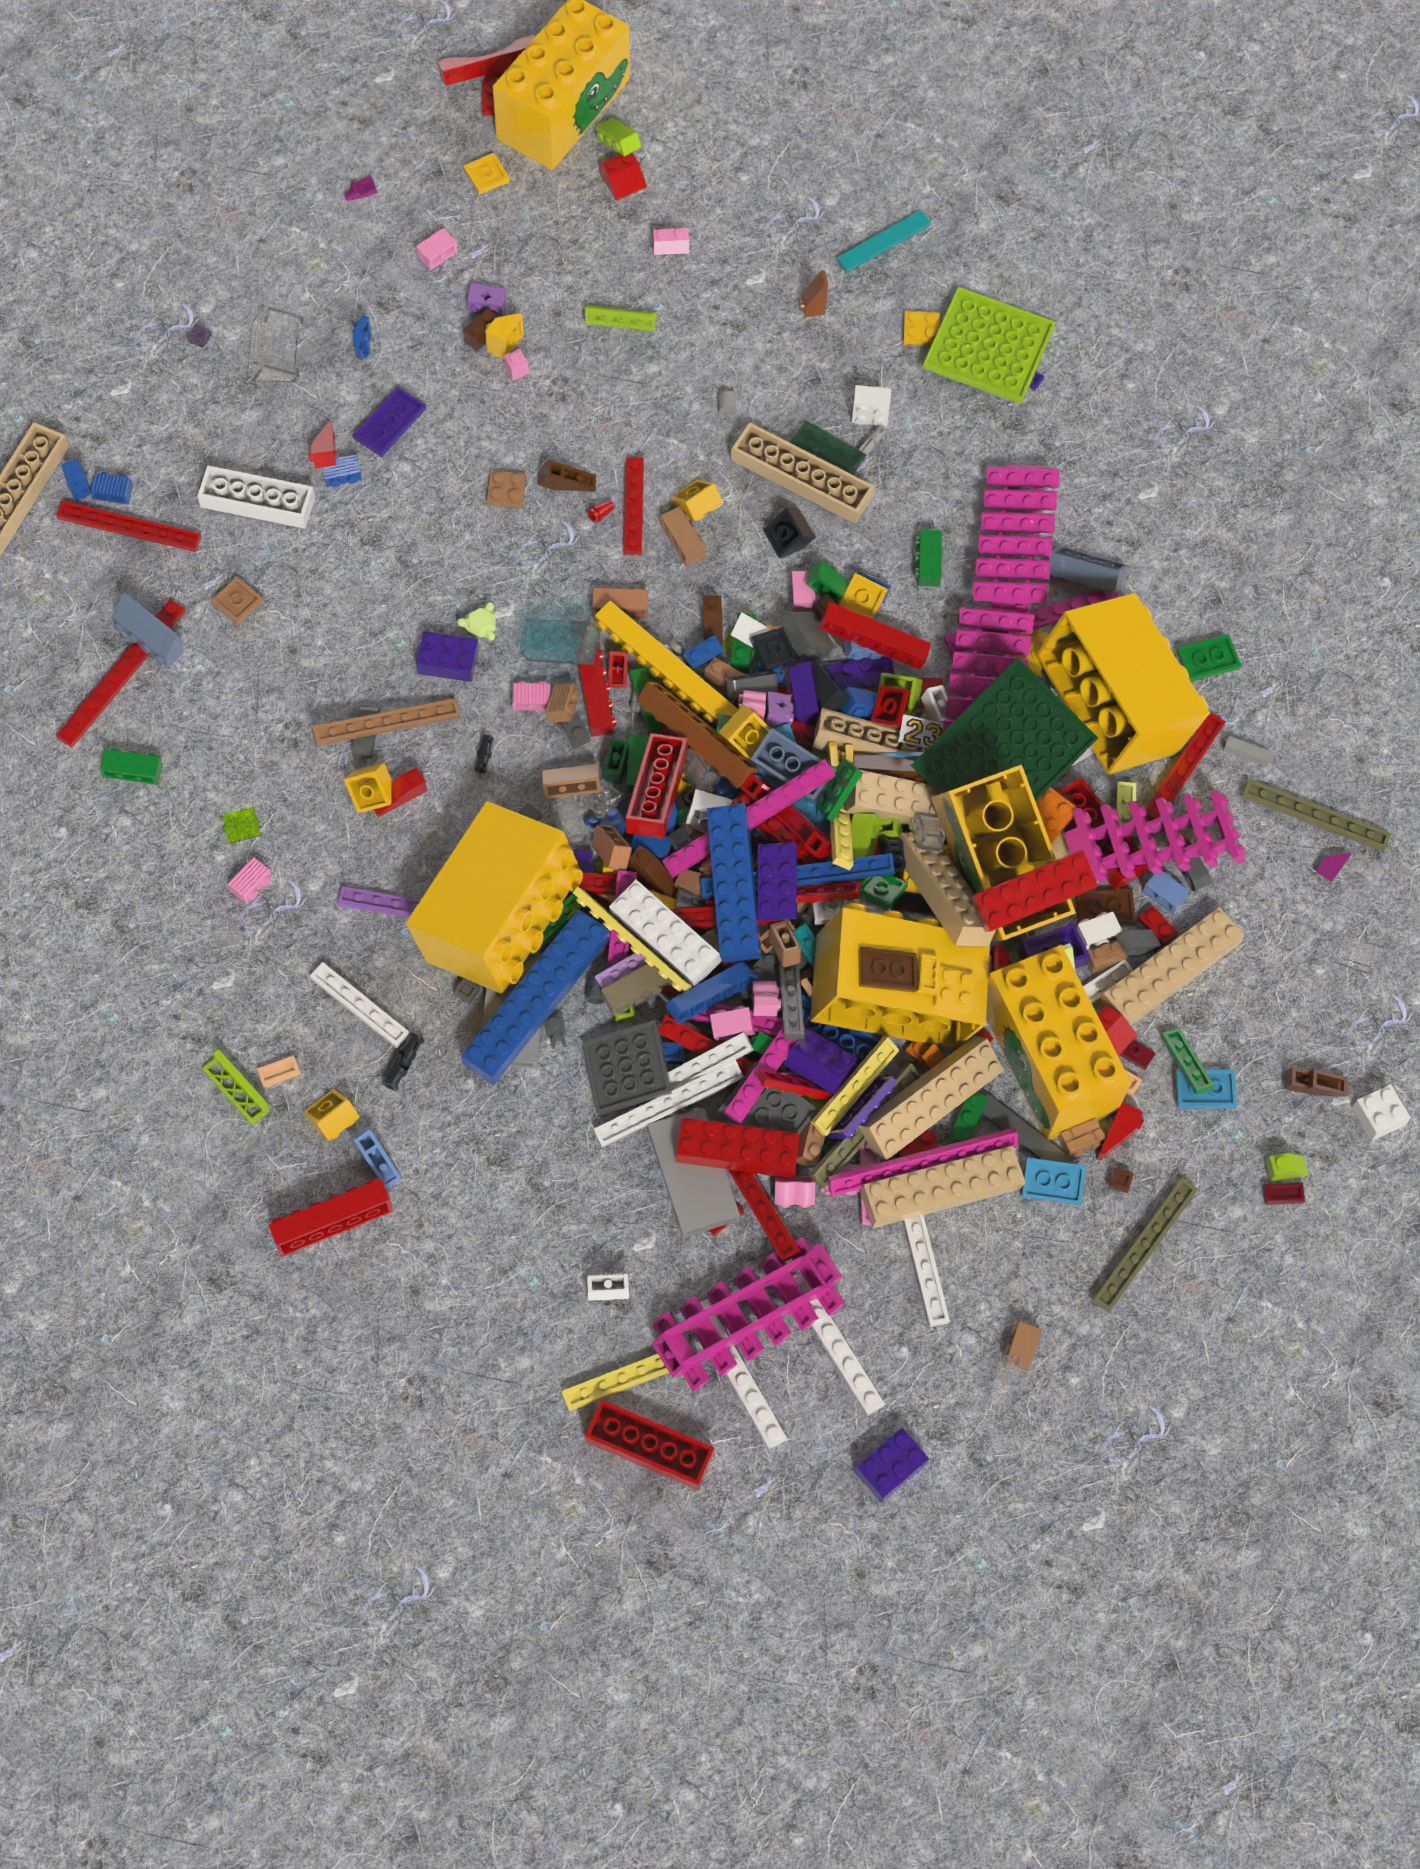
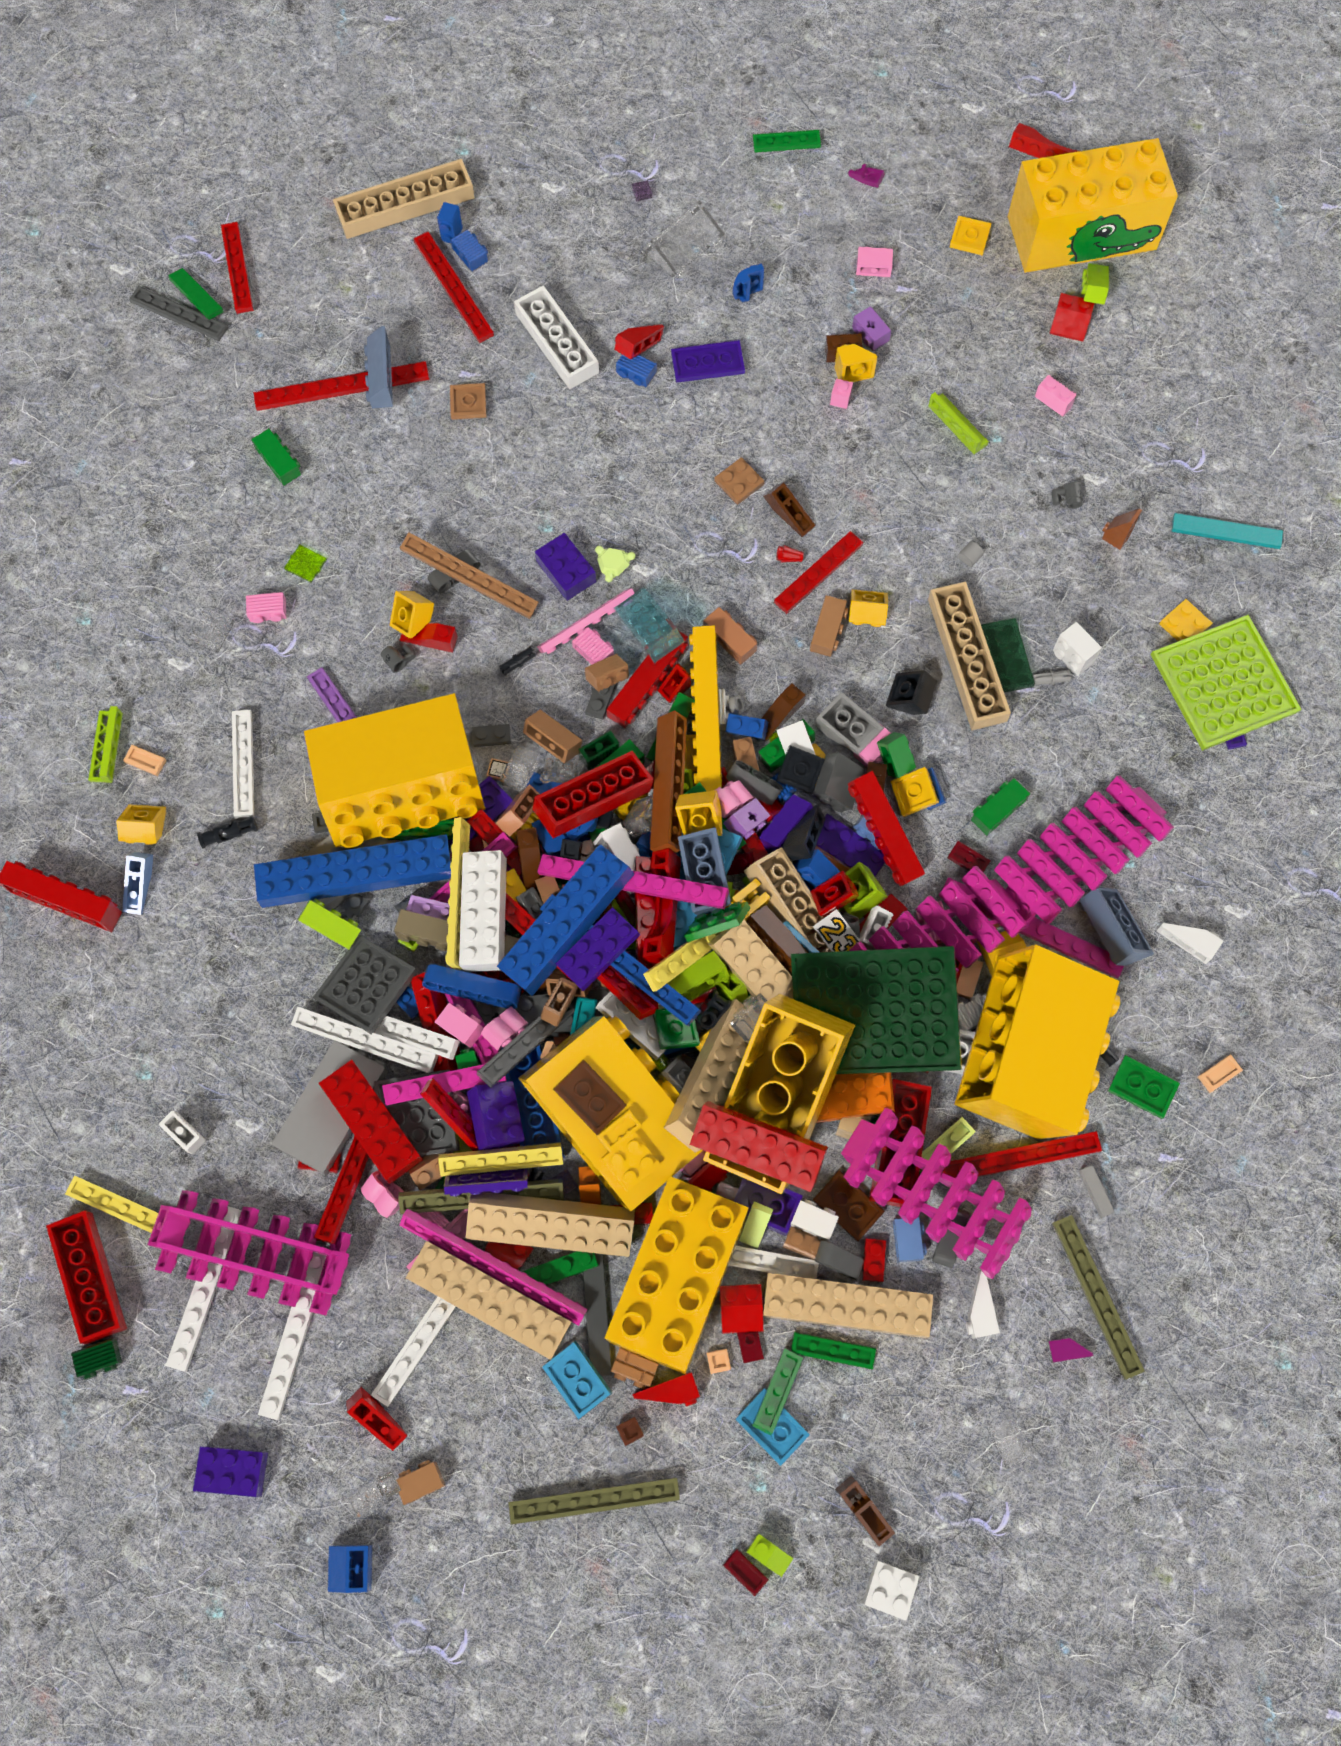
camera: 50 degrees right, 5 degrees up
none -> dark green brick [71,1338,123,1380]
none -> lime brick [297,899,361,950]
none -> blue slope [328,1544,372,1593]
none -> red slope [346,1387,407,1451]
none -> dark grey piece [381,644,416,673]
none -> bright pink plate [537,588,635,654]
none -> green plate [753,130,821,153]
none -> green tile [791,1332,876,1370]
none -> light grey slope [815,692,884,755]
none -> dark red plate [947,841,991,873]
none -> white slope [966,1271,1000,1339]
none -> dark grey piece [1051,482,1083,509]
none -> white slope [1157,923,1223,964]
none -> light nougat tile [1198,1054,1243,1093]

